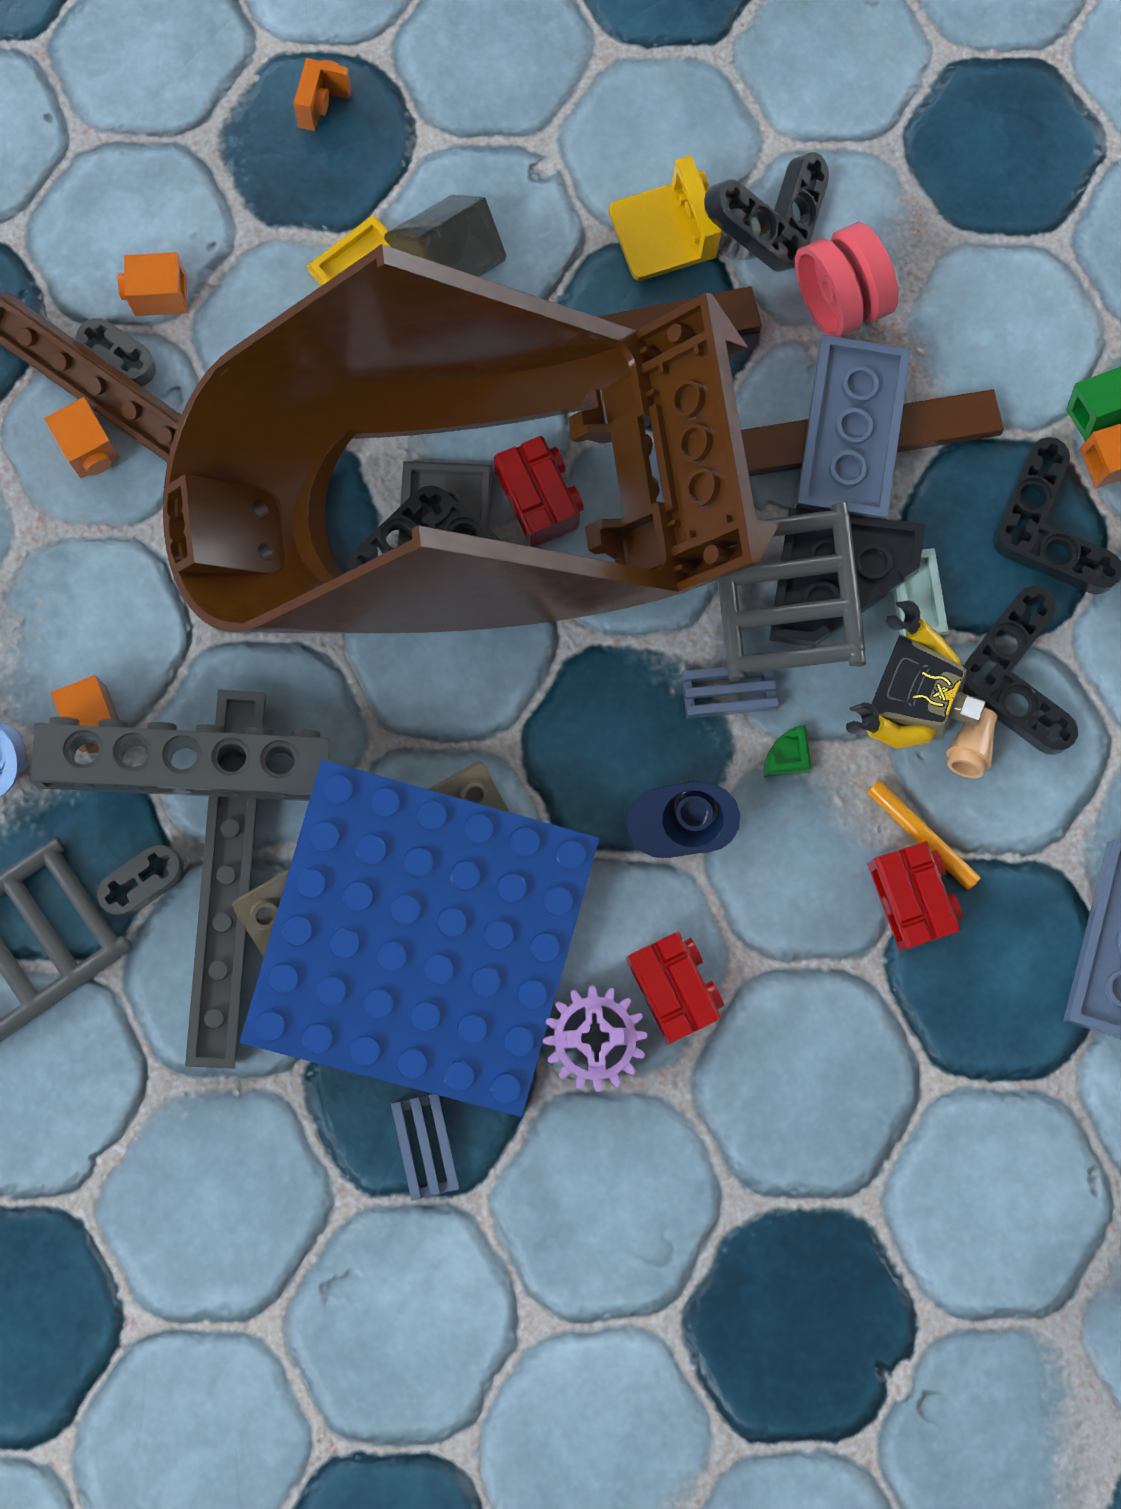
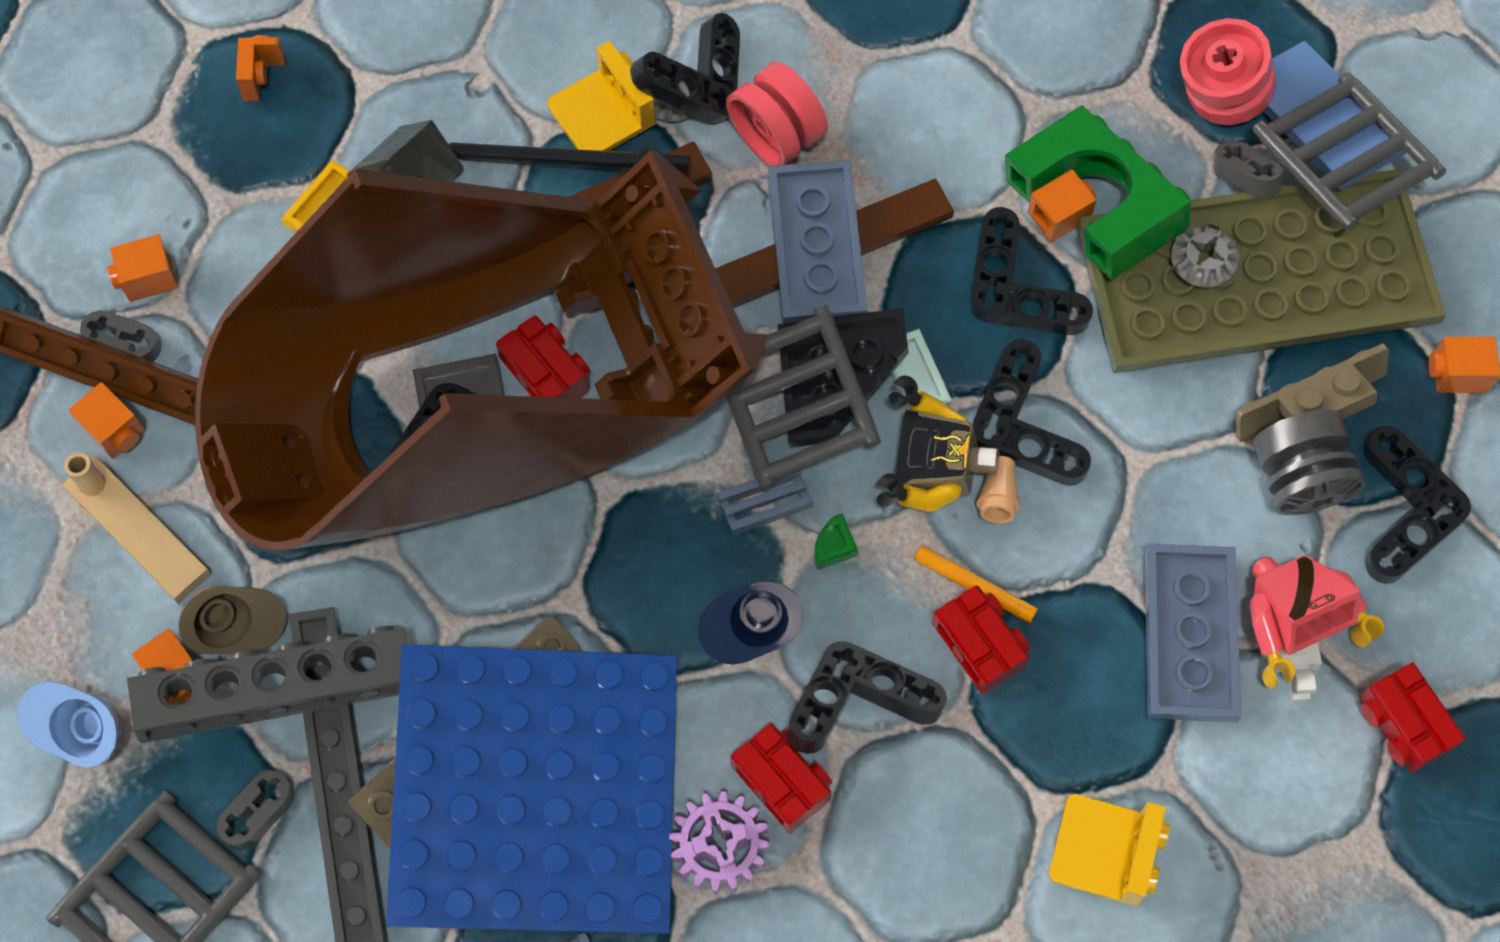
camera: 10 degrees left, 10 degrees down
none -> tan piece [61,452,211,604]
none -> dark tan piece [178,584,286,655]
none -> black bar [448,142,691,172]
none -> black beam [786,642,947,754]
none -> yellow bracket [1048,794,1170,907]

